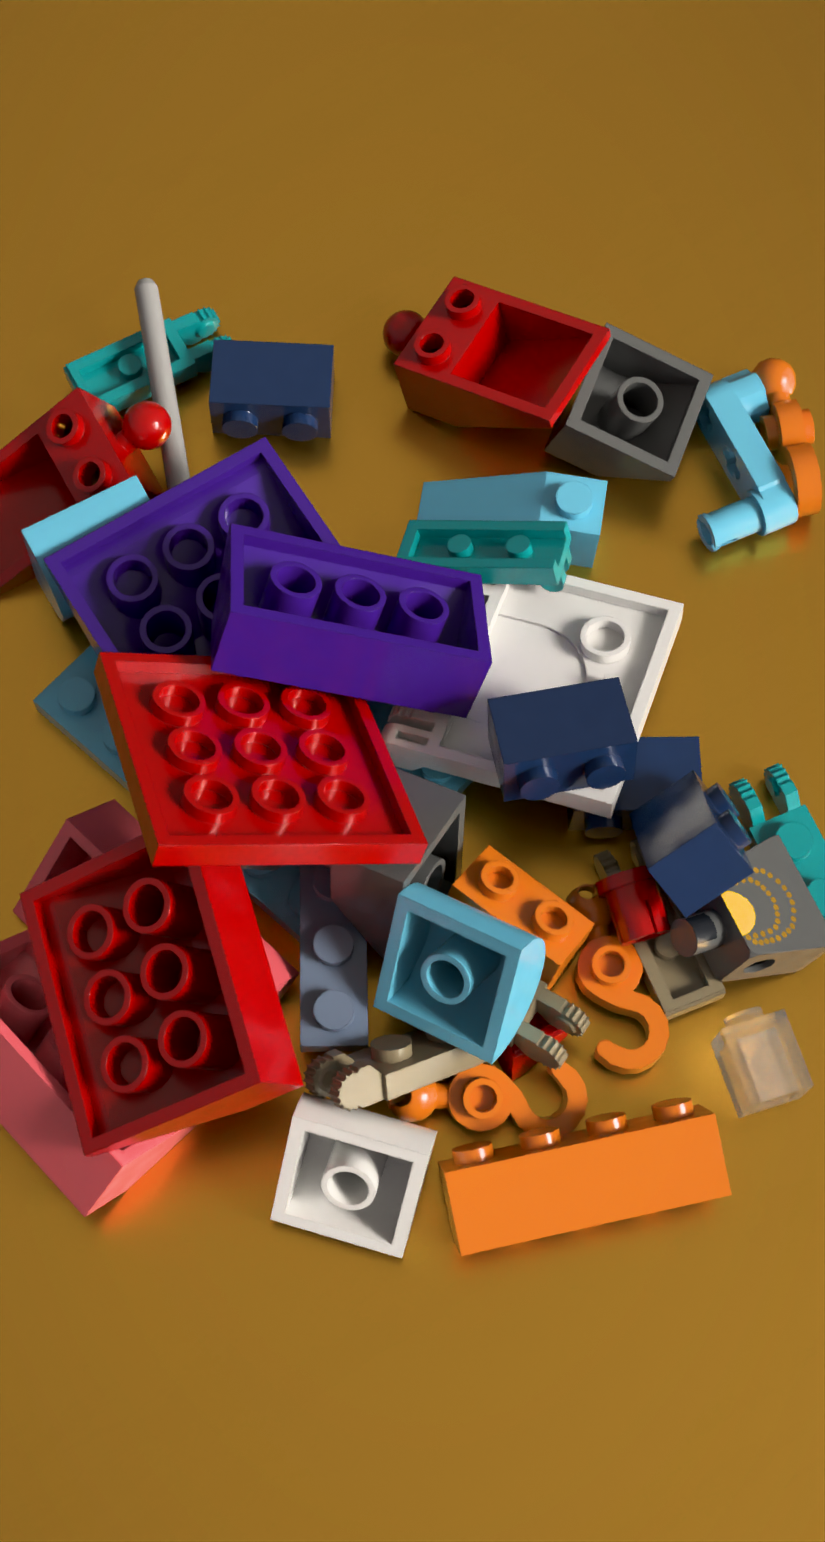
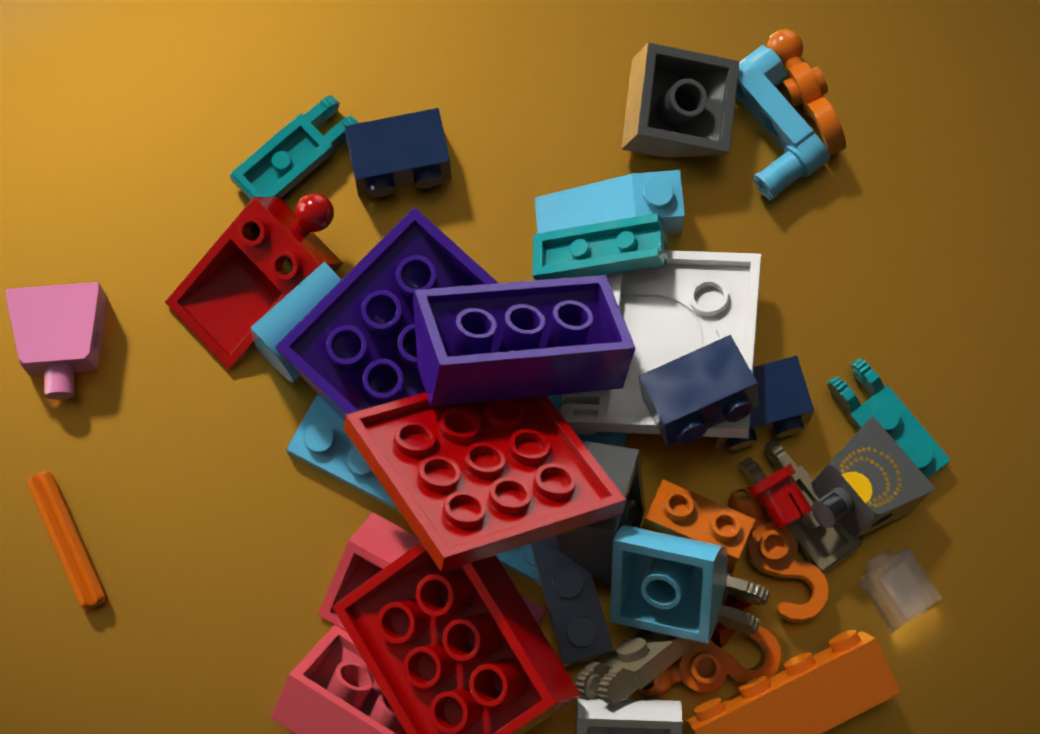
camera: 10 degrees left, 5 degrees up
light grey bar [134,278,190,490] -> none
red slope [383,276,611,429] -> none
dark blue brick [629,770,754,918] -> none

